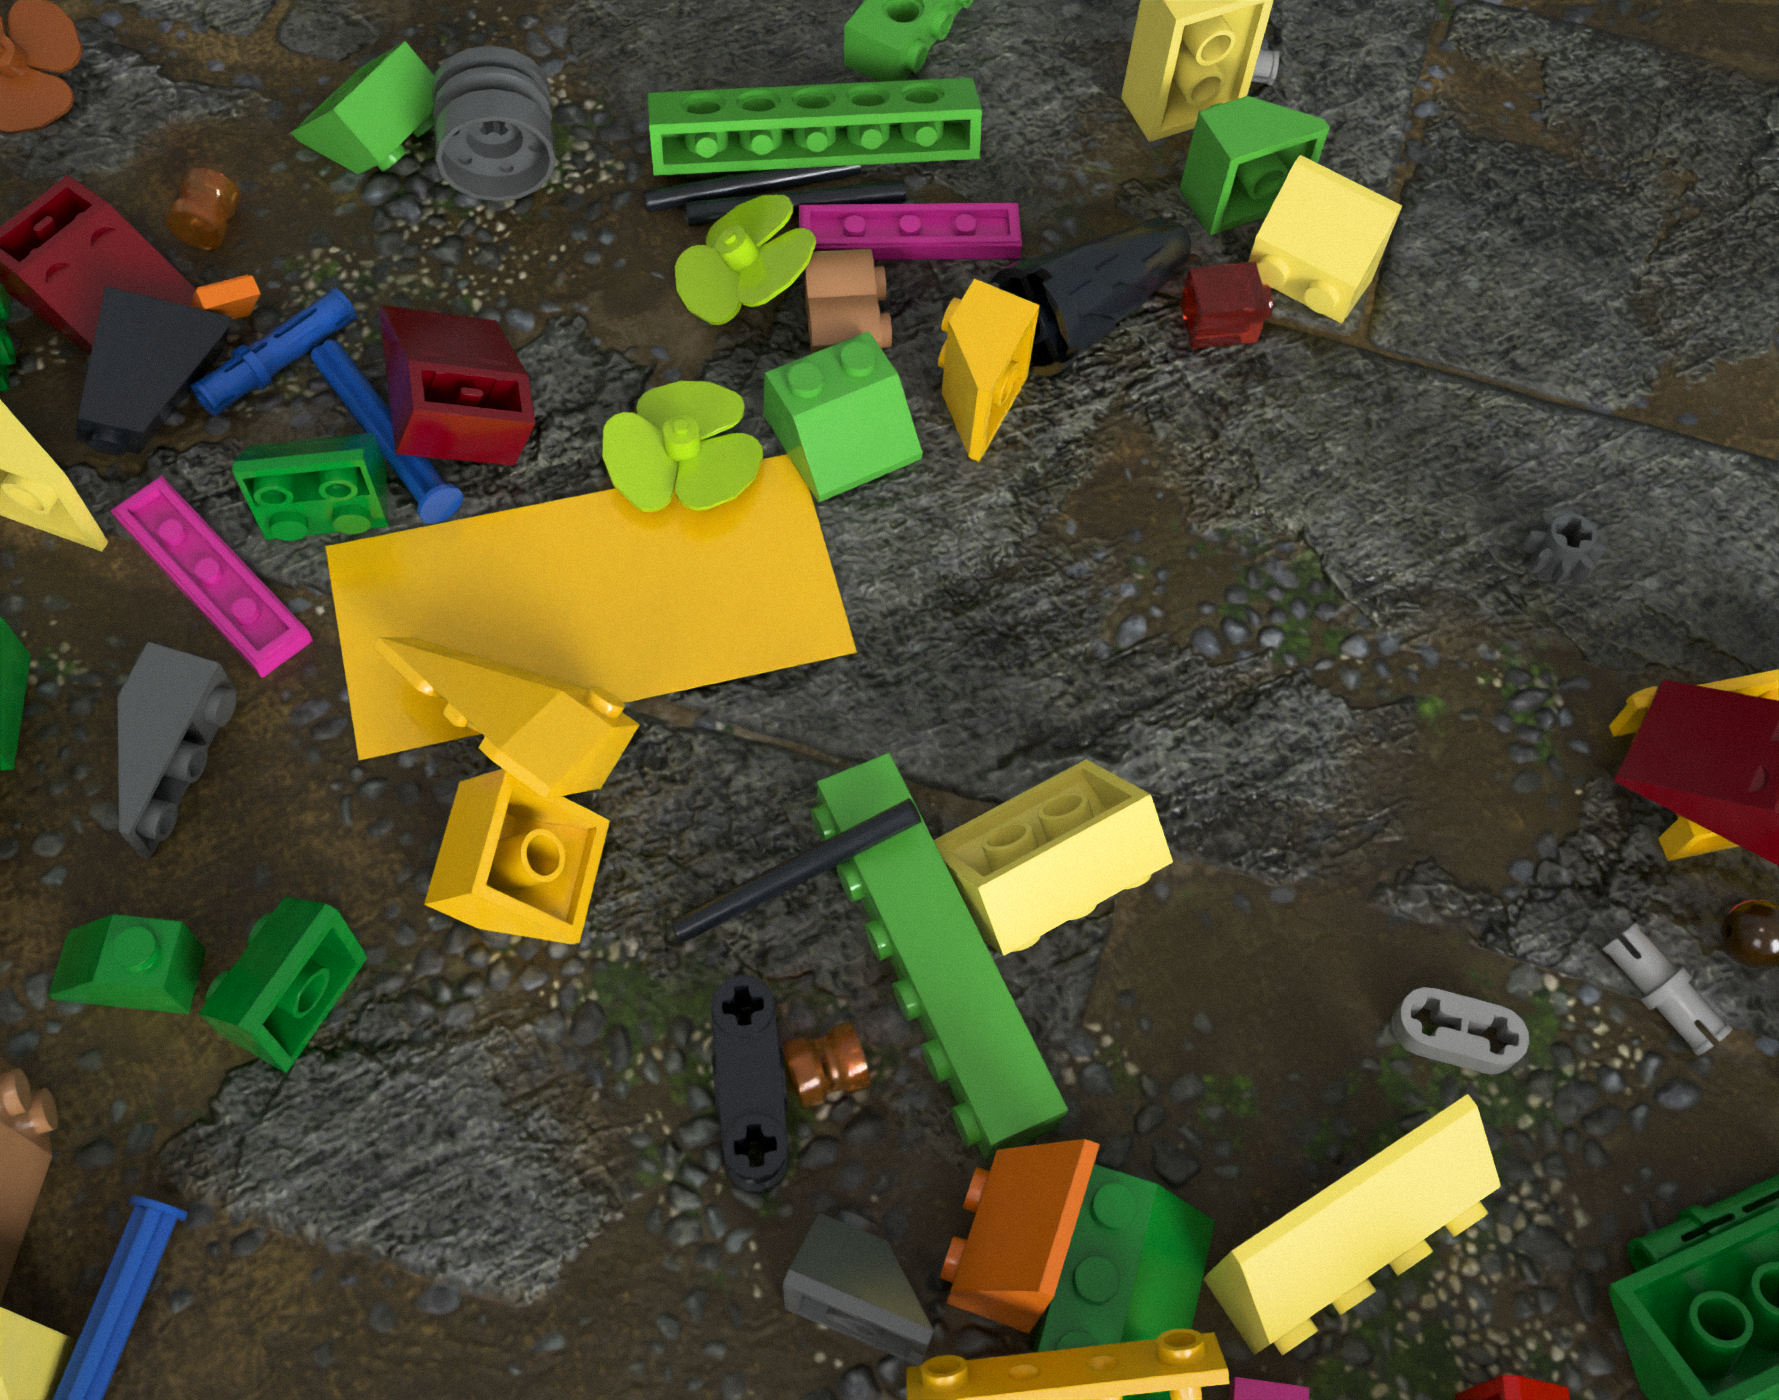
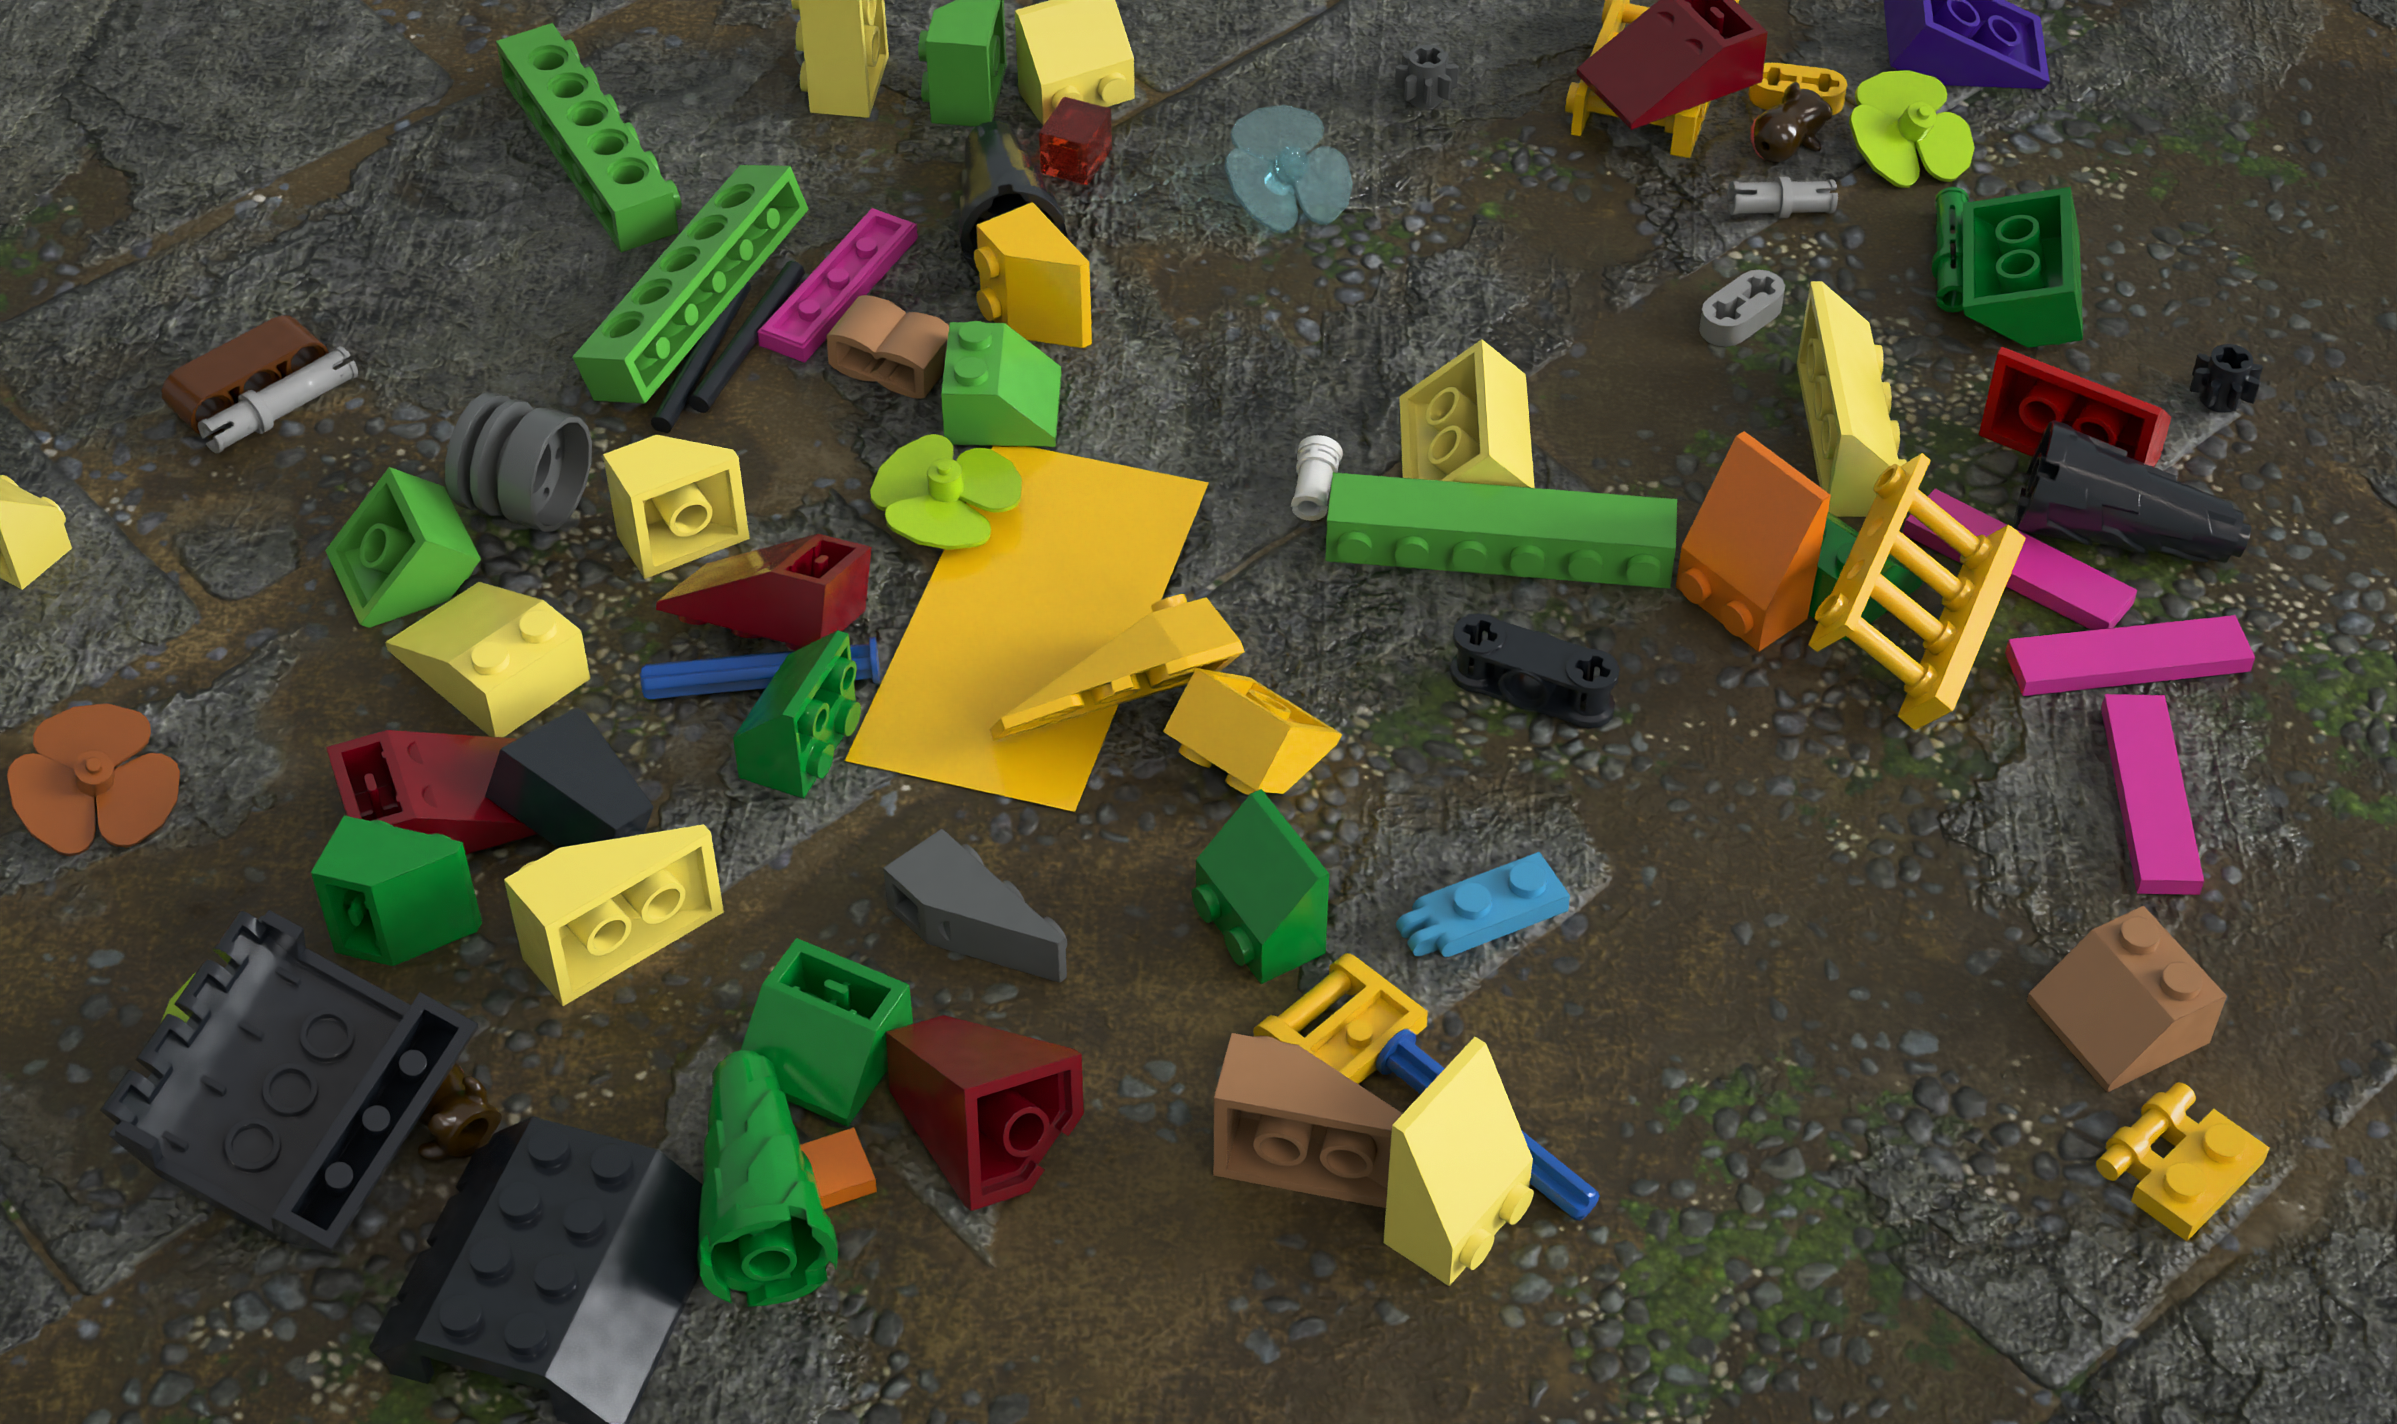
camera: 55 degrees left, 15 degrees down
green slope [48,914,207,1015] -> none
dark pink tile [110,476,313,678] -> none
clear orange wheel [166,168,241,250] -> none
orange tile [189,274,261,321] -> none
blue pin [191,288,357,417] -> none
black bar [671,798,921,943] -> none
lime piece [675,195,817,325] -> none
clear orange wheel [783,1021,871,1109] -> none
dark grey slope [783,1211,934,1366] -> none
none -> light yellow slope [385,582,590,737]
none -> light yellow slope [603,435,750,579]
none -> clear light blue piece [1225,105,1353,233]
none -> yellow plate [1253,953,1428,1085]
none -> white pin [1291,435,1343,521]
none -> dark azure hinge [1396,852,1570,957]

